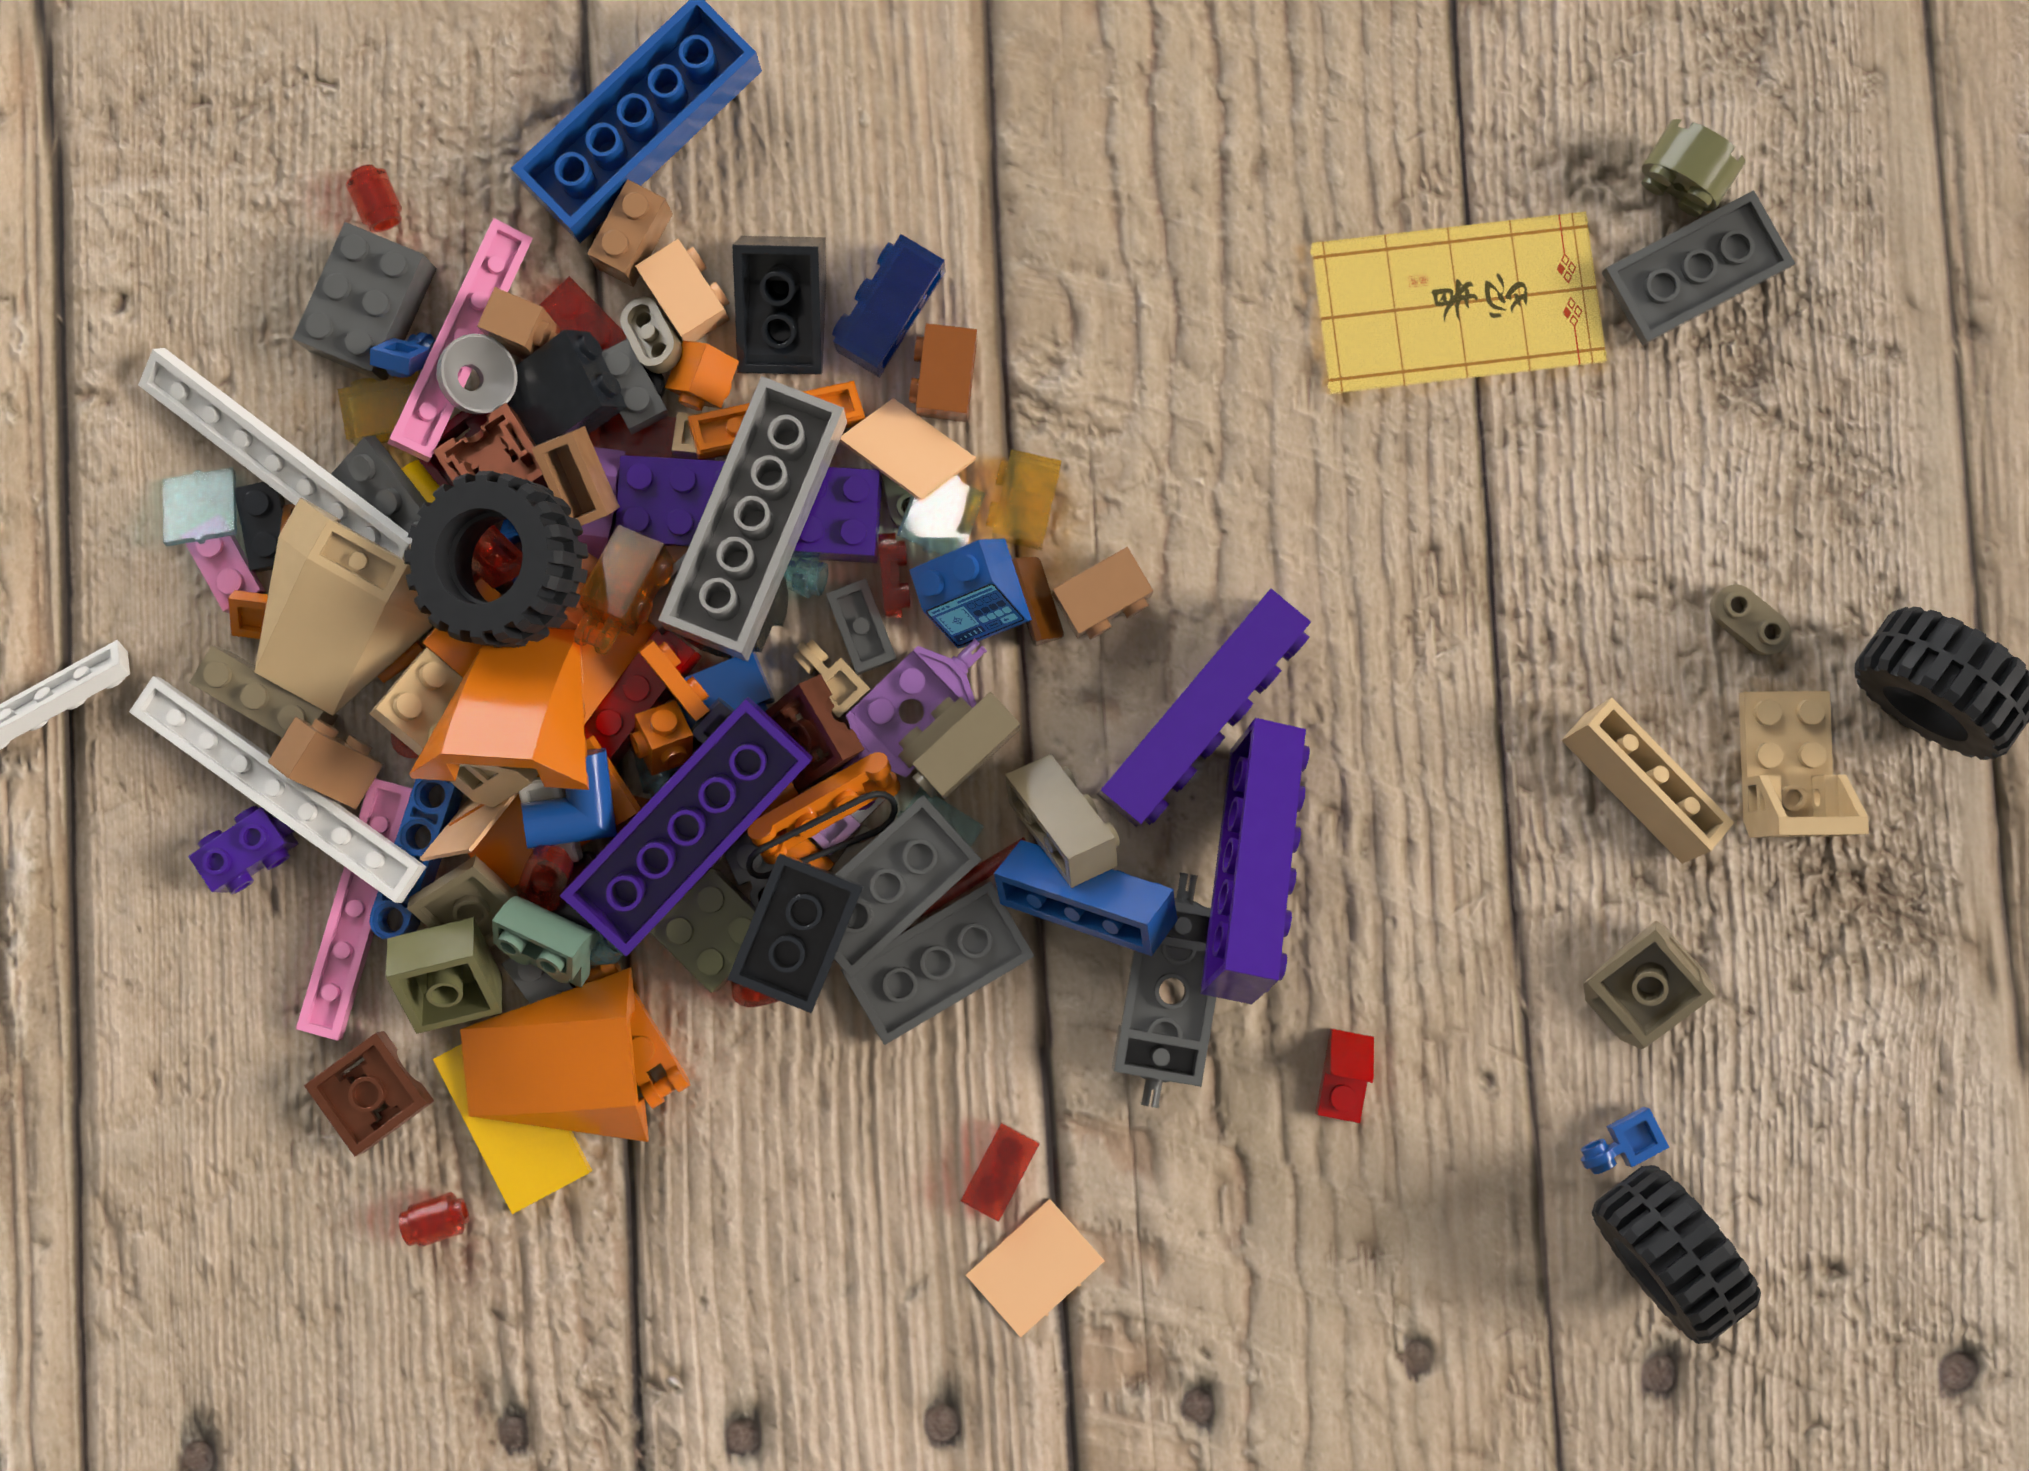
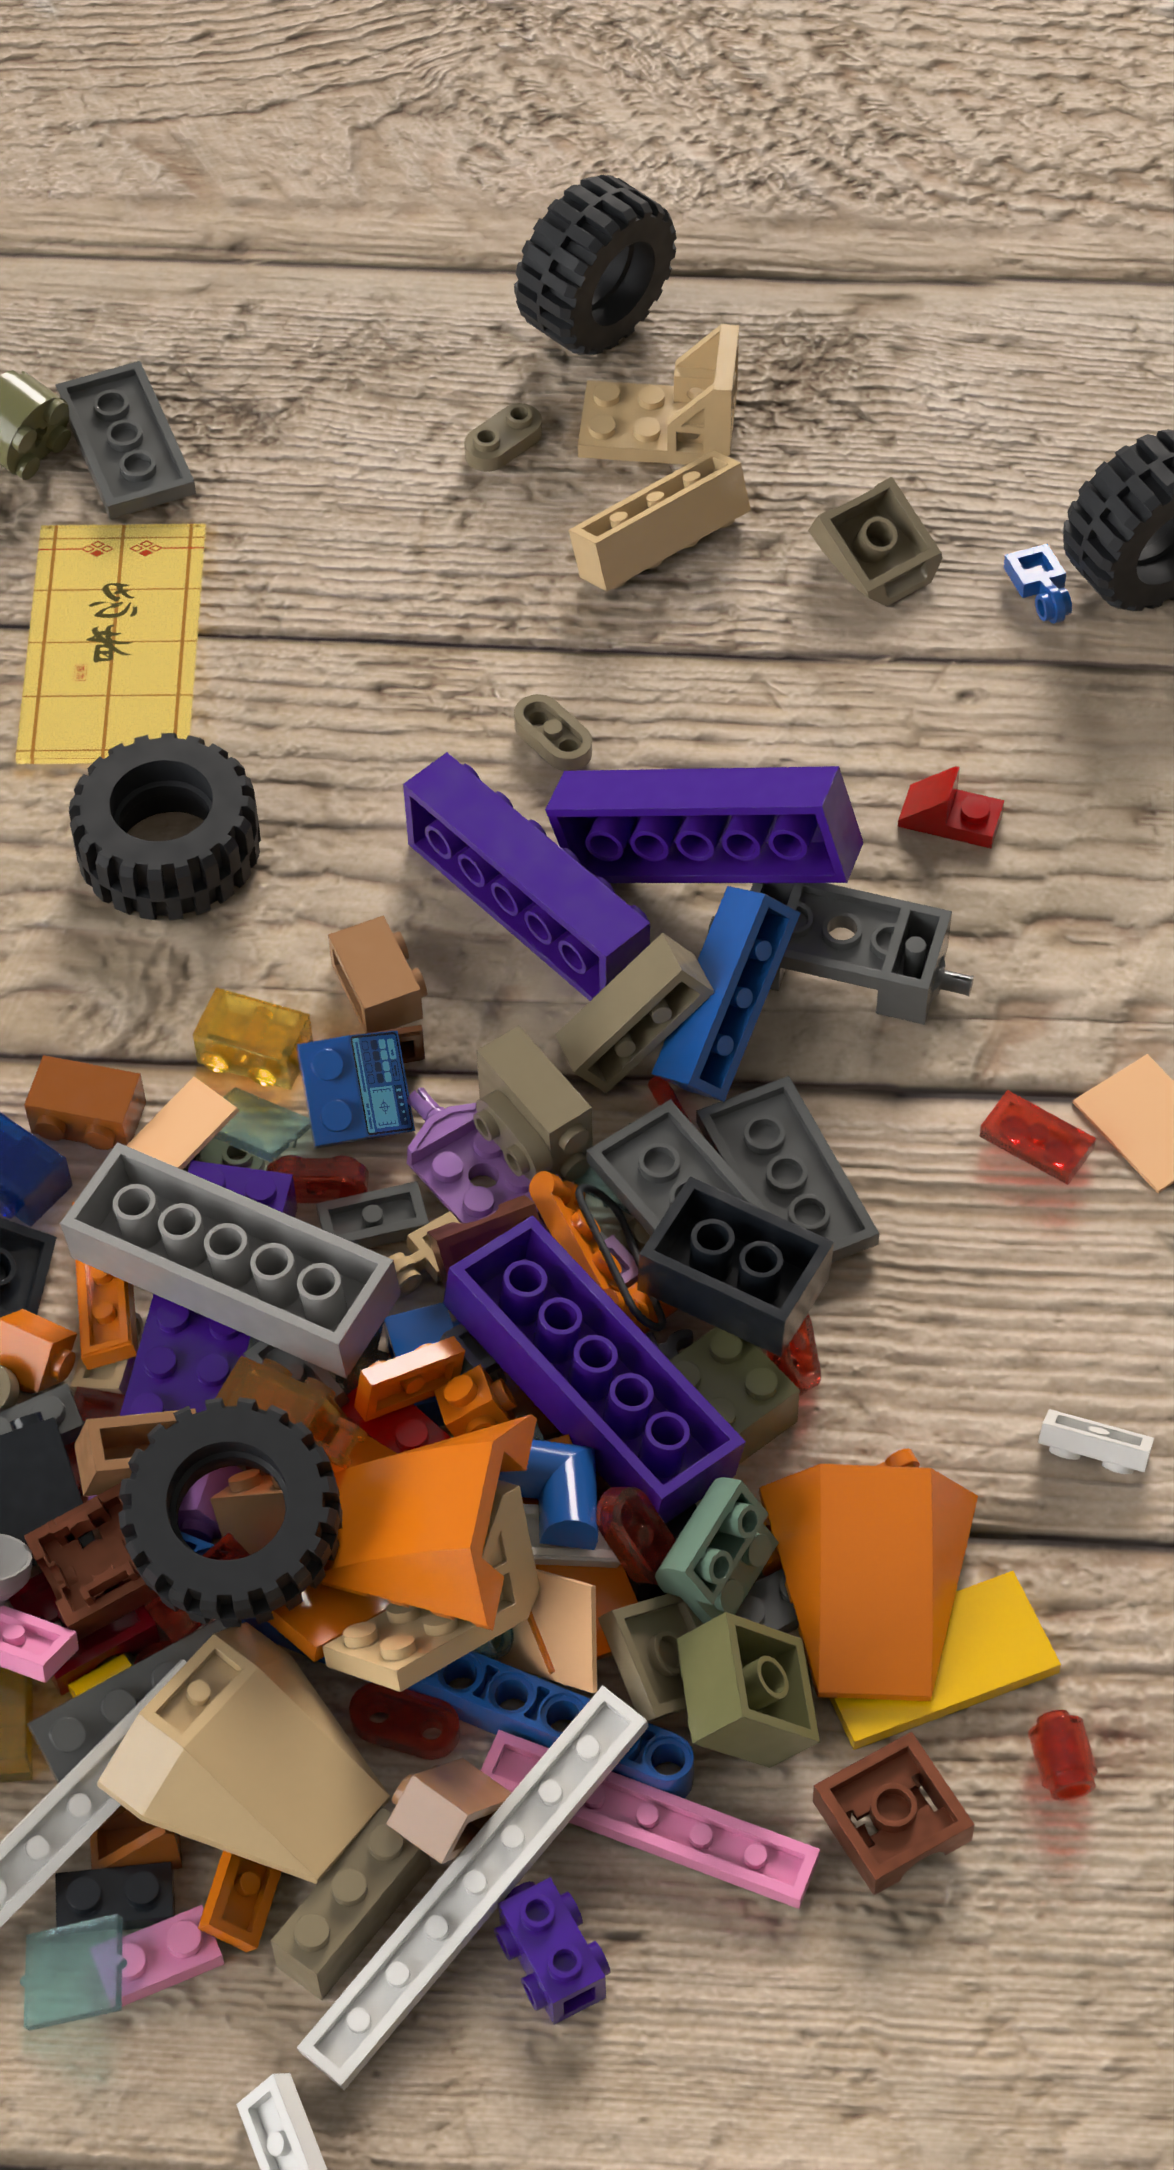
camera: 80 degrees left, 30 degrees down
none -> black tyre [69,733,261,920]
none -> dark tan plate [514,694,592,771]
none -> white plate [1038,1409,1154,1474]

